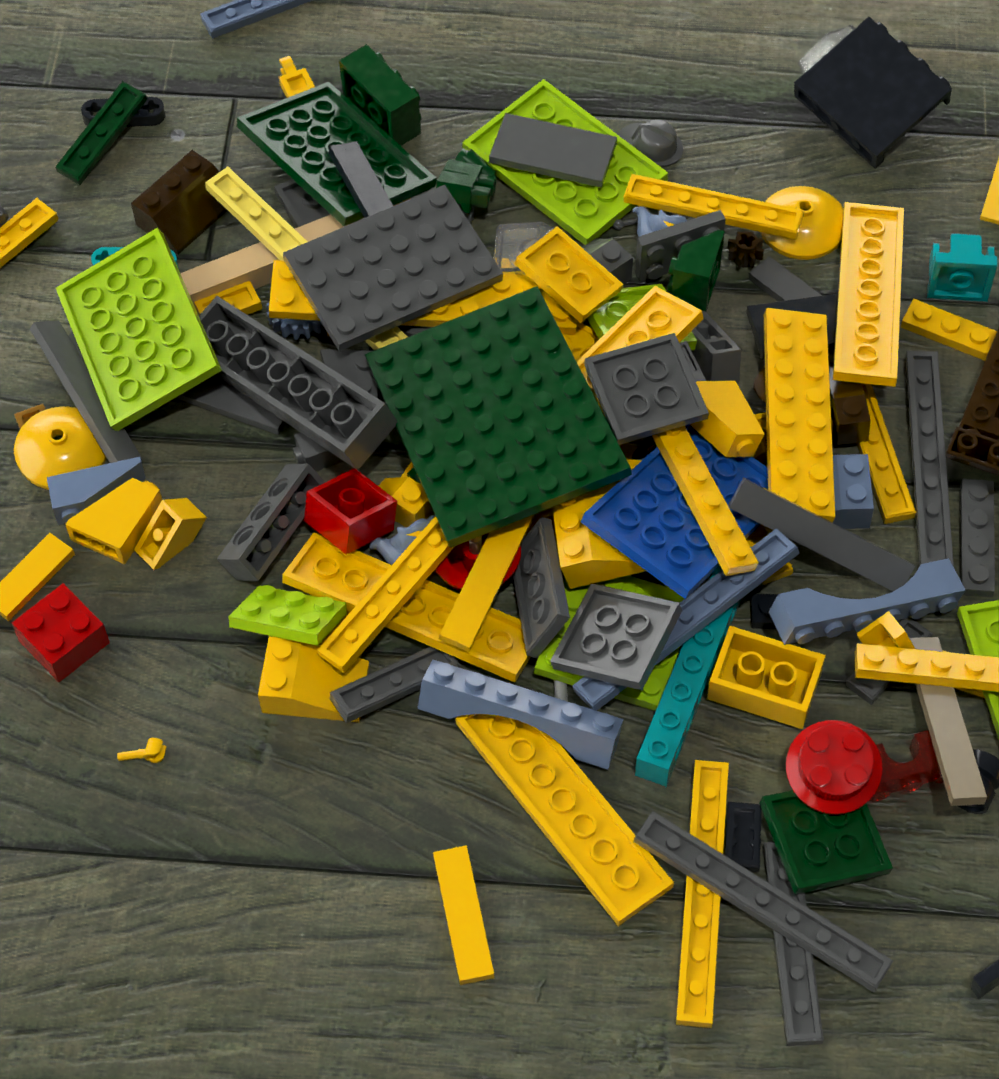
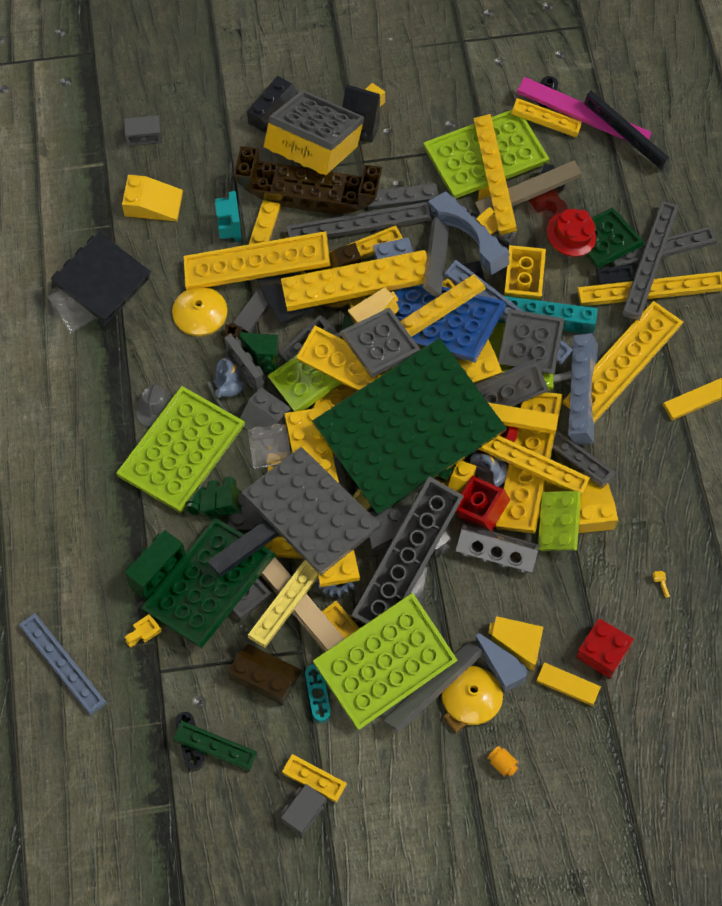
camera: 105 degrees left, 5 degrees up
yellow slope [134,498,207,570] -> none
dark grey tile [489,113,617,188] -> none
yellow plate [515,226,623,323] -> none
yellow tile [624,174,804,239] -> none

